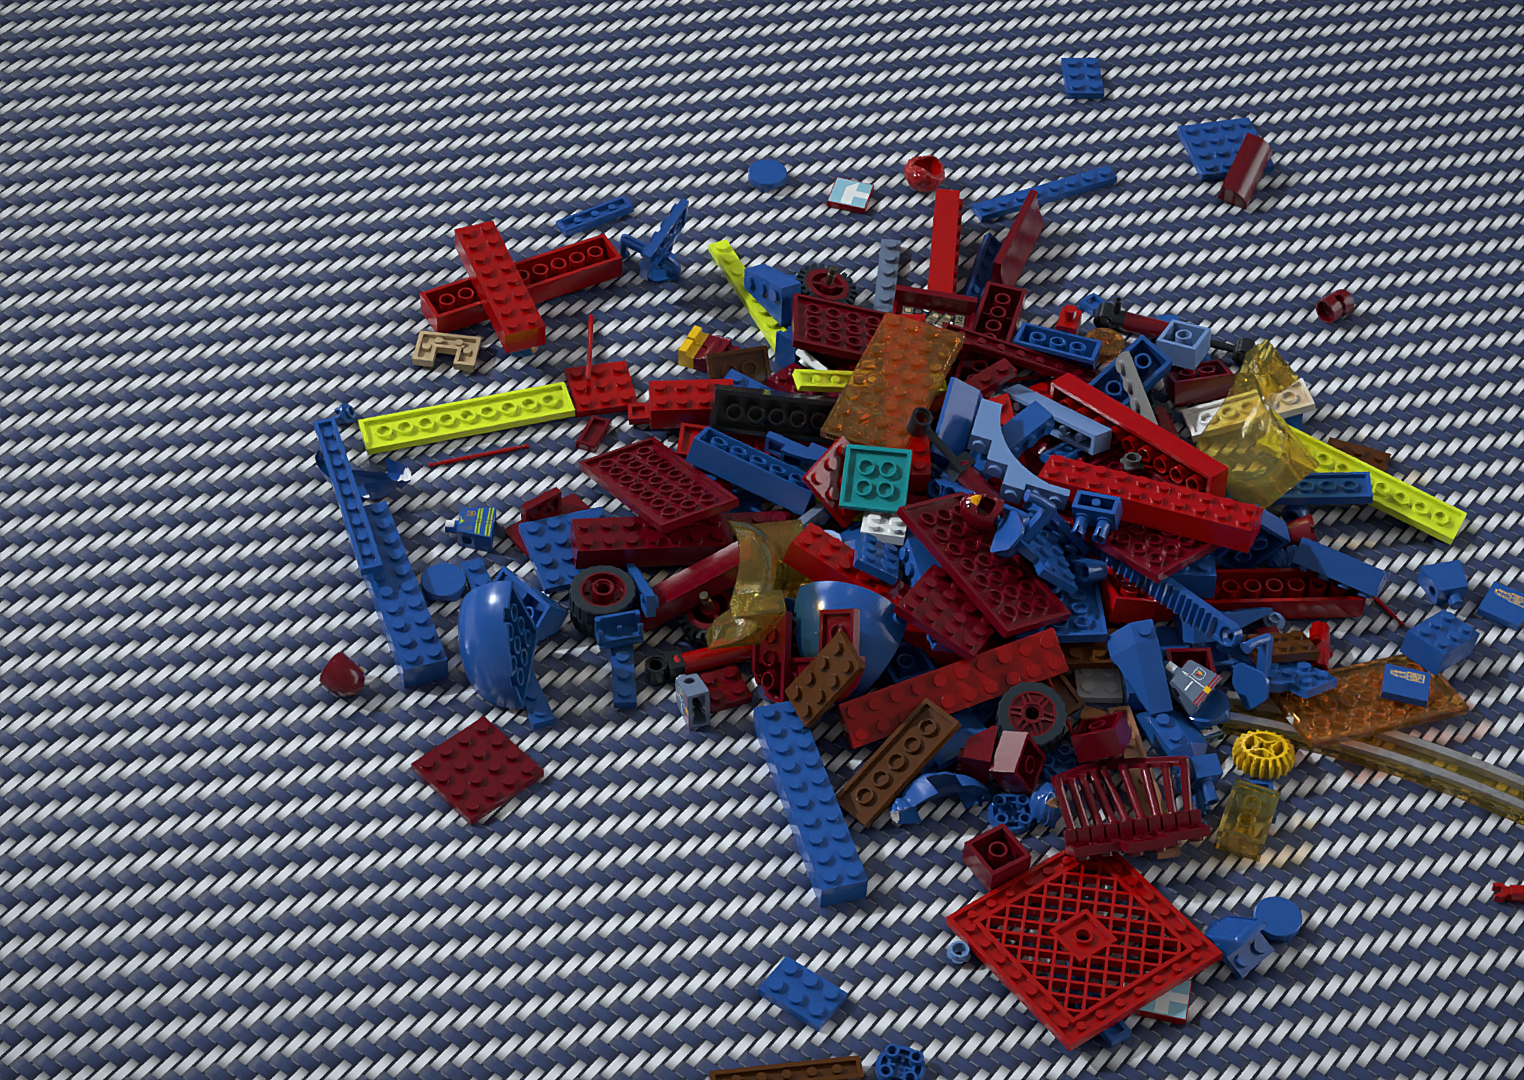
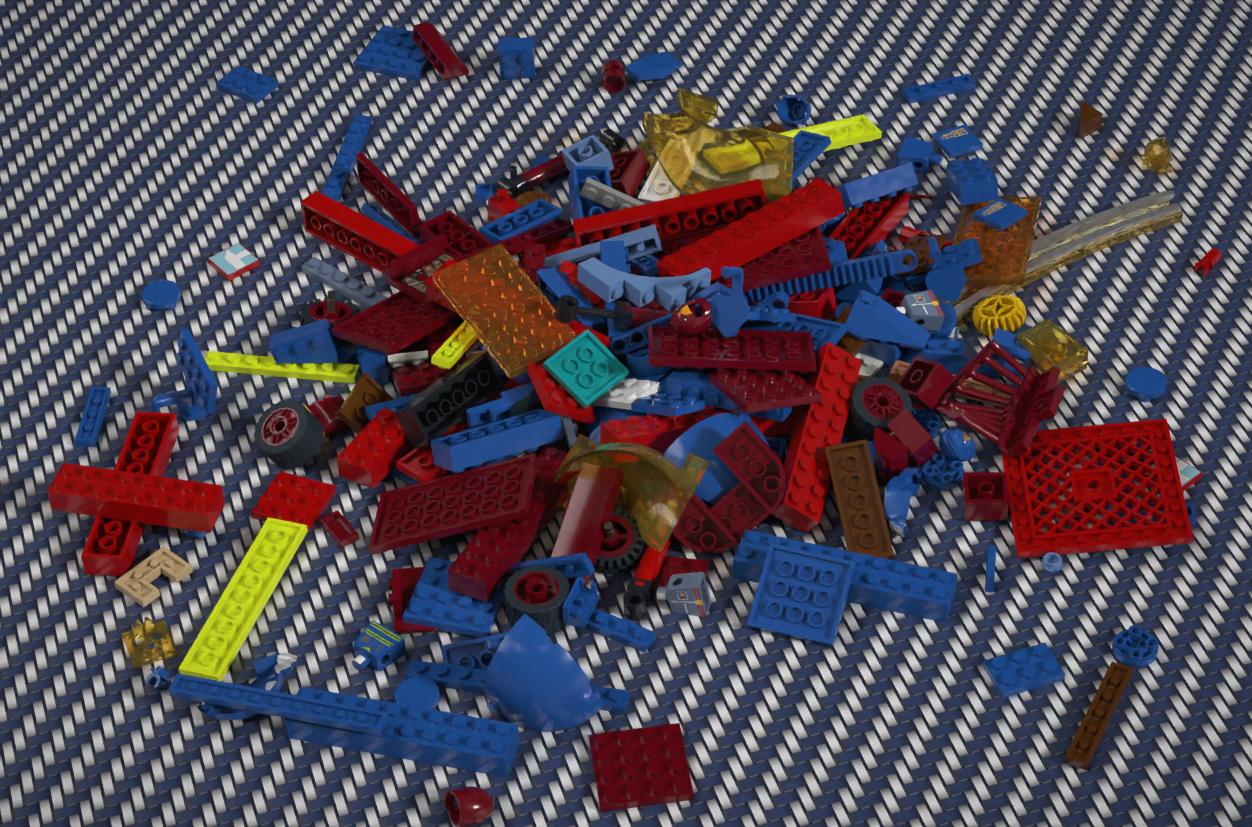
camera: 50 degrees left, 5 degrees down
red piece [428,444,529,467] -> none
red axle [586,314,594,382] -> none
red plate [628,402,650,425] -> none
reddish brown plate [785,631,866,728] -> none
red hair [904,155,945,193] -> none
blue brick [1070,490,1123,544] -> none
dark grey plate [1120,452,1145,472] -> none
blue piece [1204,915,1275,980] -> none
none -> clear yellow piece [122,617,177,668]
none -> black wheel [254,400,324,469]
none -> blue brick [498,37,536,80]
none -> blue piece [625,51,683,82]
none -> blue plate [747,543,856,647]
none -> blue hair [776,94,811,125]
none -> blue tile [985,546,996,593]

